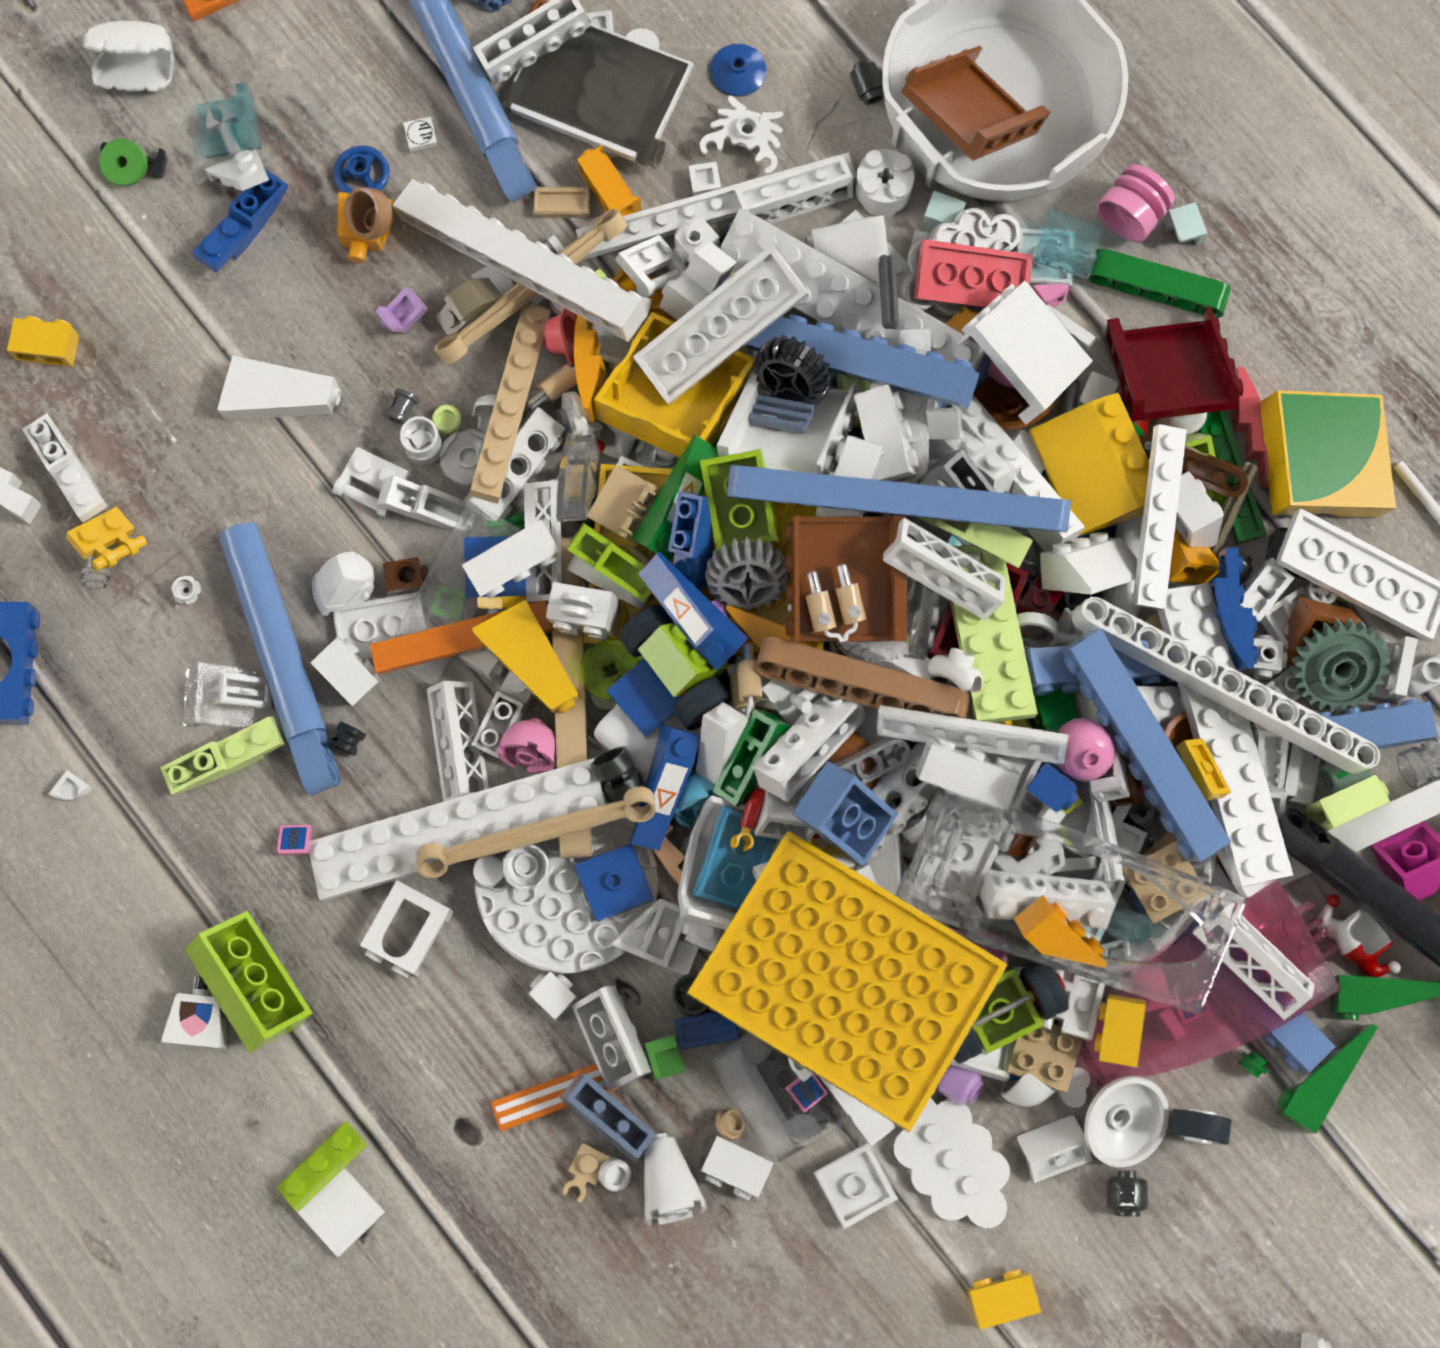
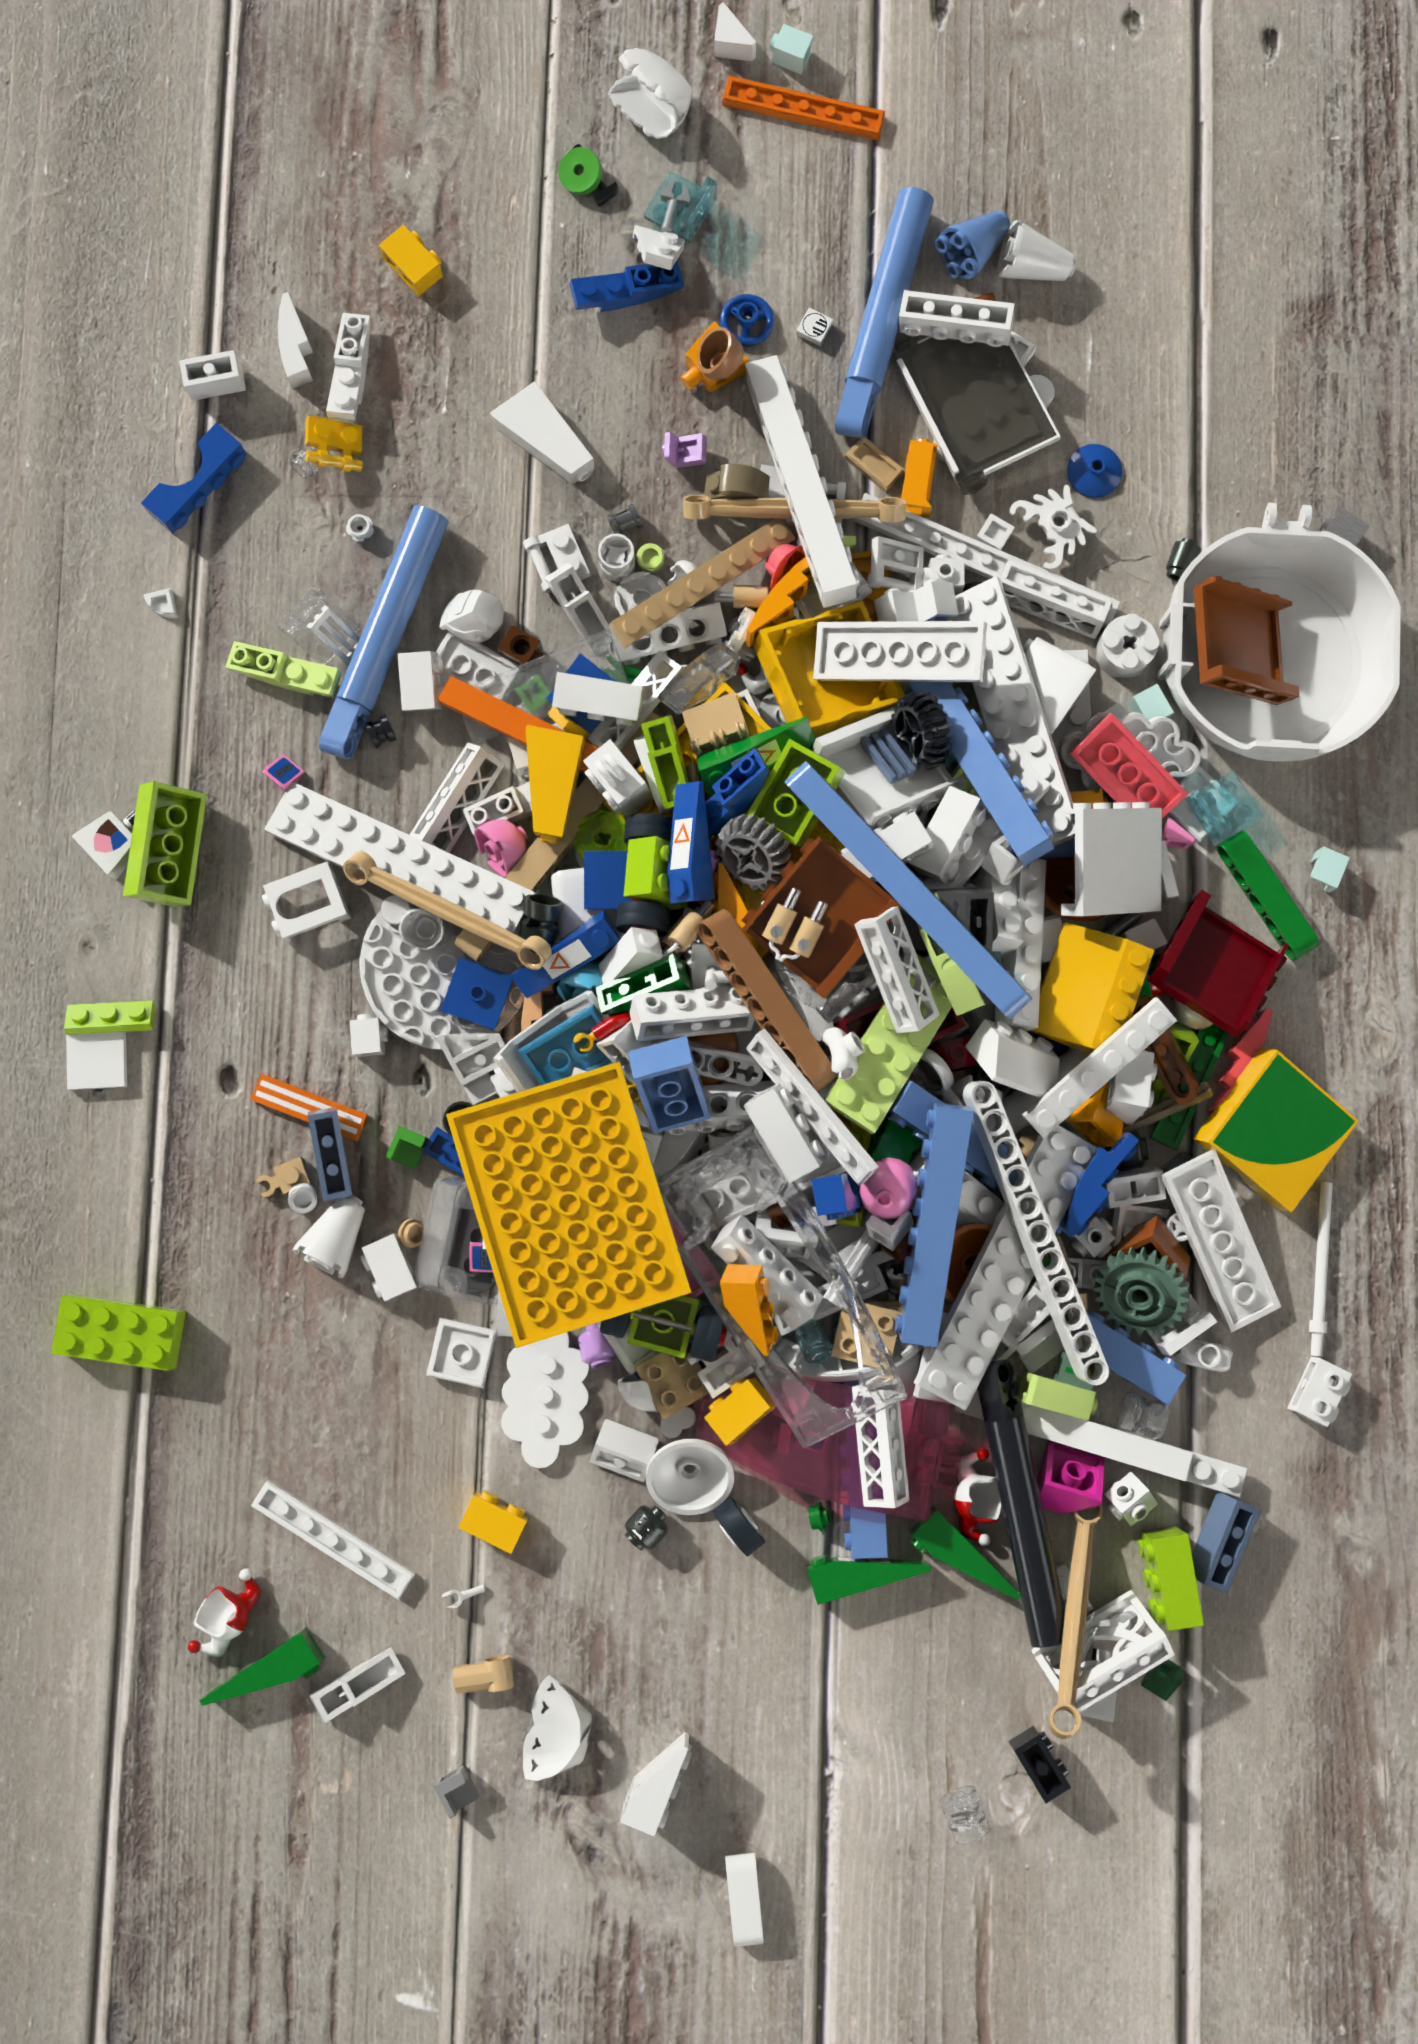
camera: 40 degrees right, 5 degrees up
white slope [571,986,652,1092] -> none
dark grey axle [878,255,899,330] -> none
bright pink wheel [1096,164,1175,243] -> none
yellow plate [1176,738,1231,801] -> none

